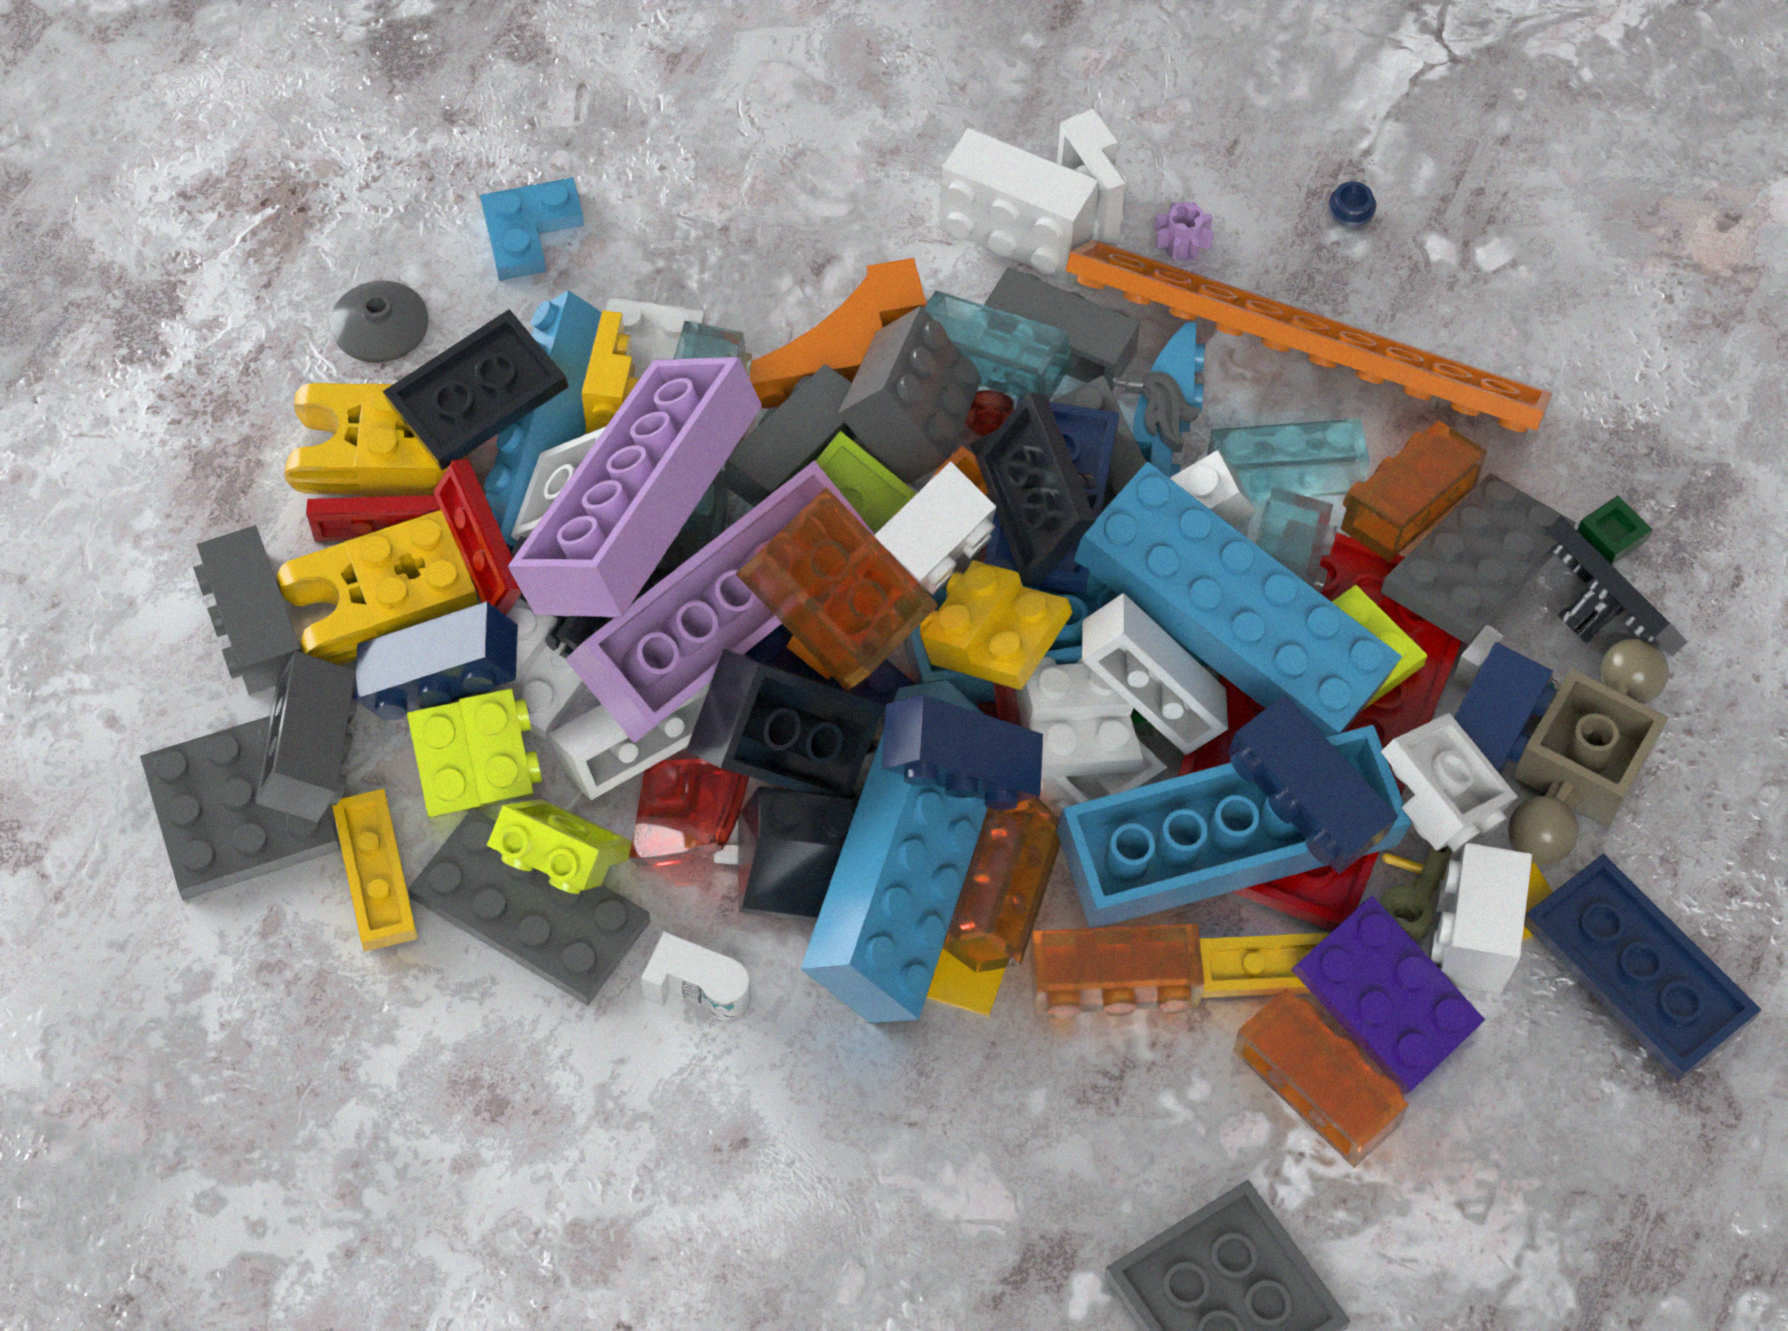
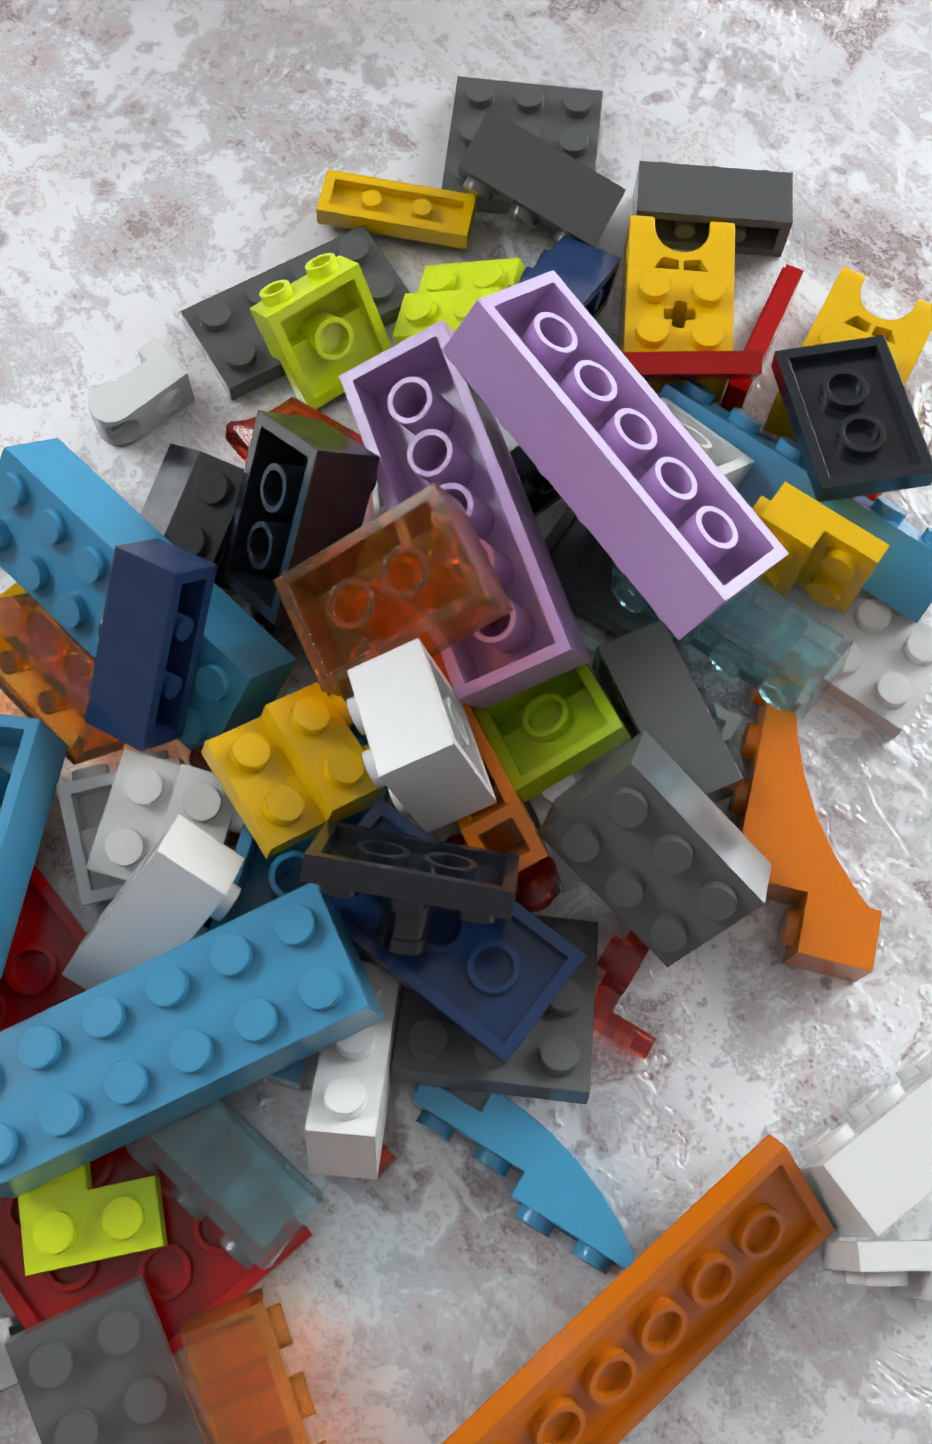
camera: 115 degrees right, 10 degrees up
clear light blue brick [924,290,1072,401] -> none
dark grey brick [980,267,1140,391] -> none
dark grey piece [1112,371,1200,452] -> none
lavender gear [1154,202,1214,261] -> none
clear light blue brick [1207,418,1369,501] -> none

